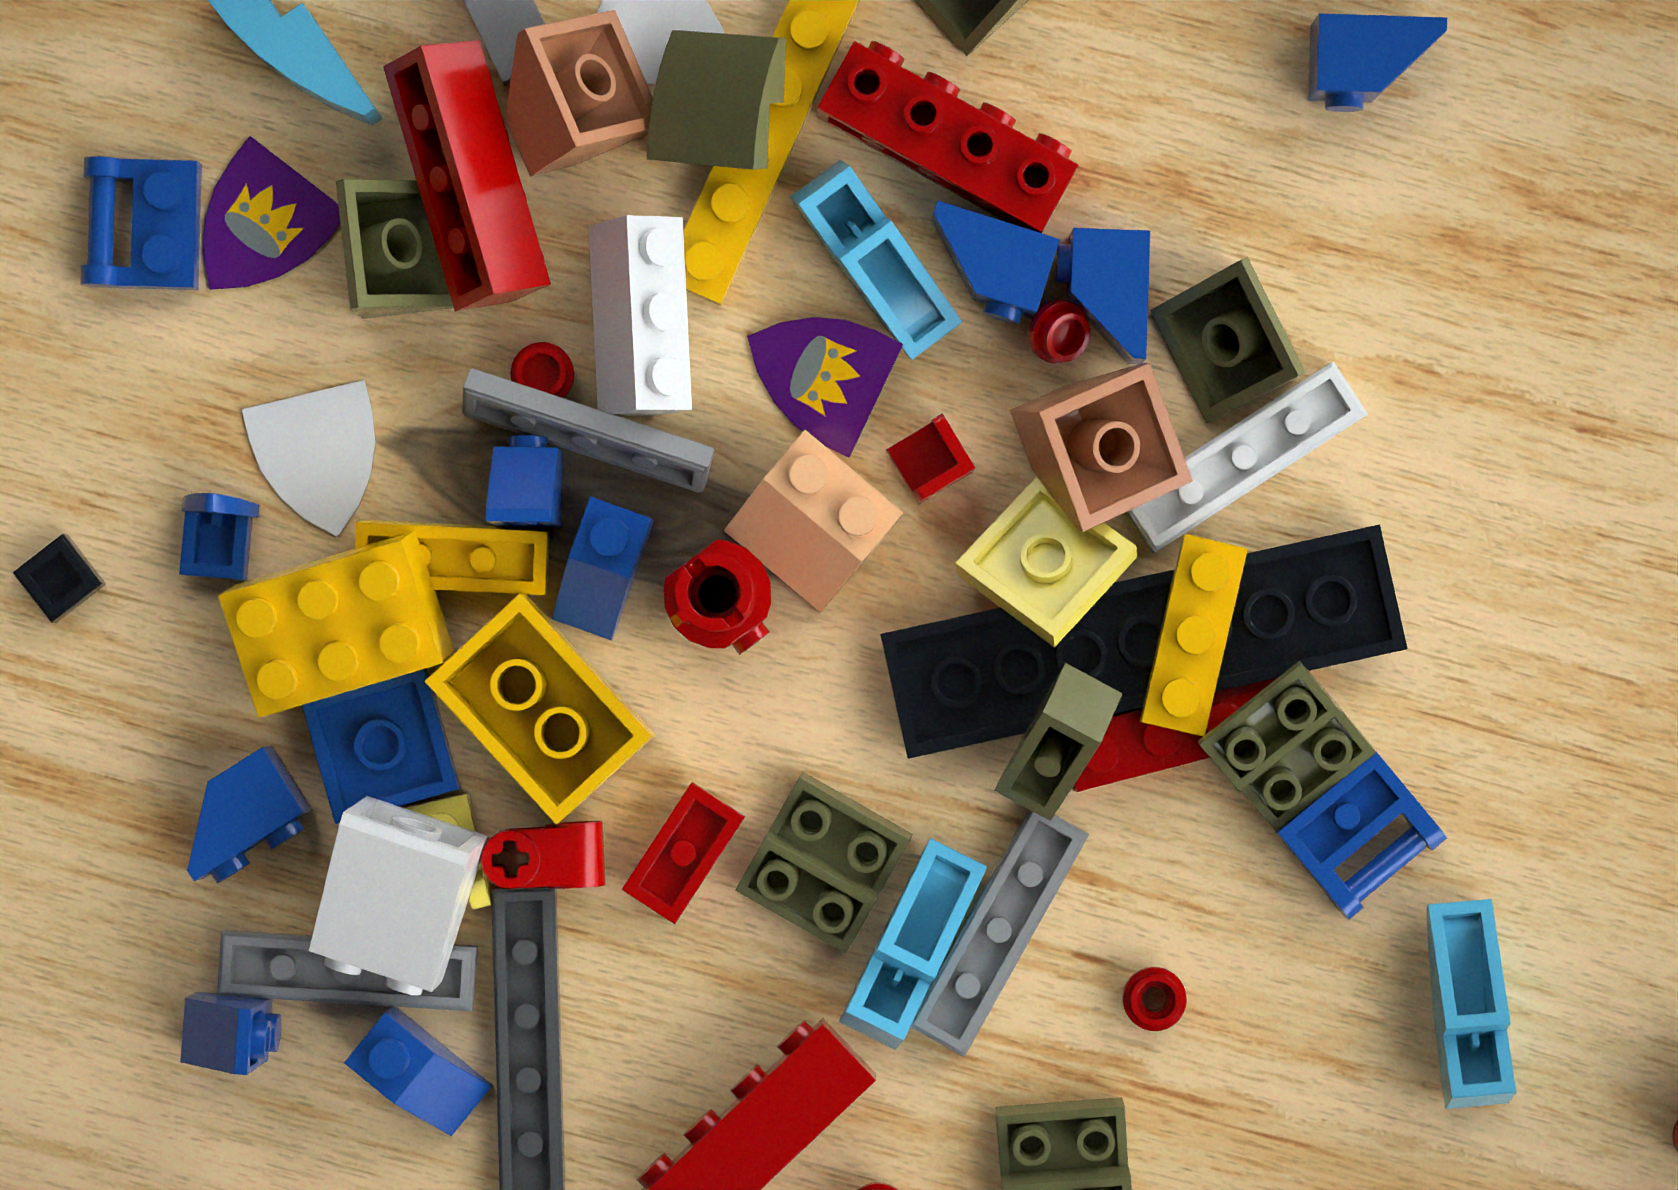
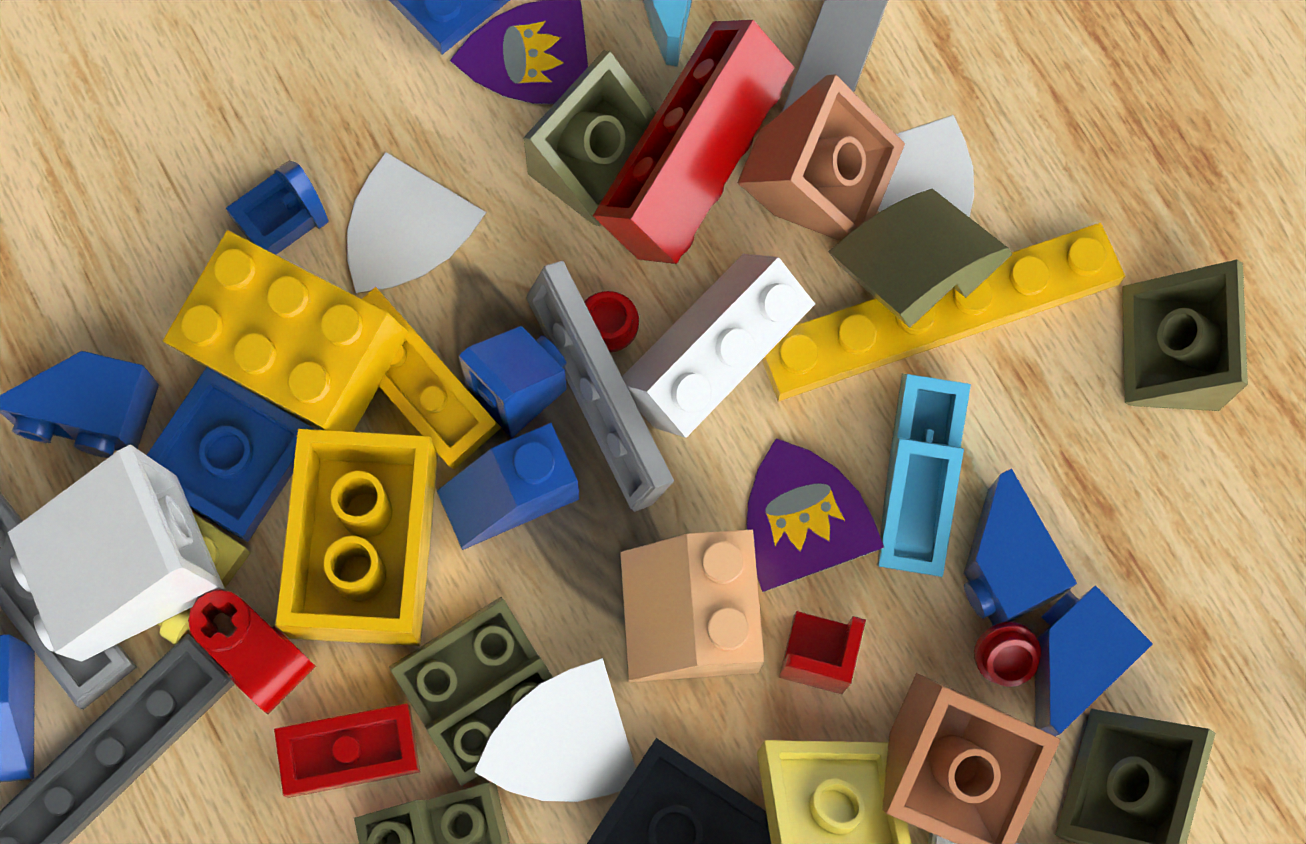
camera: 45 degrees right, 15 degrees down
black tile [13,534,106,623] -> none
red piece [663,540,772,655] -> none
red brick [817,41,1079,233] -> none
none -> olive slope [389,597,553,786]
none -> white sticker [474,658,636,802]

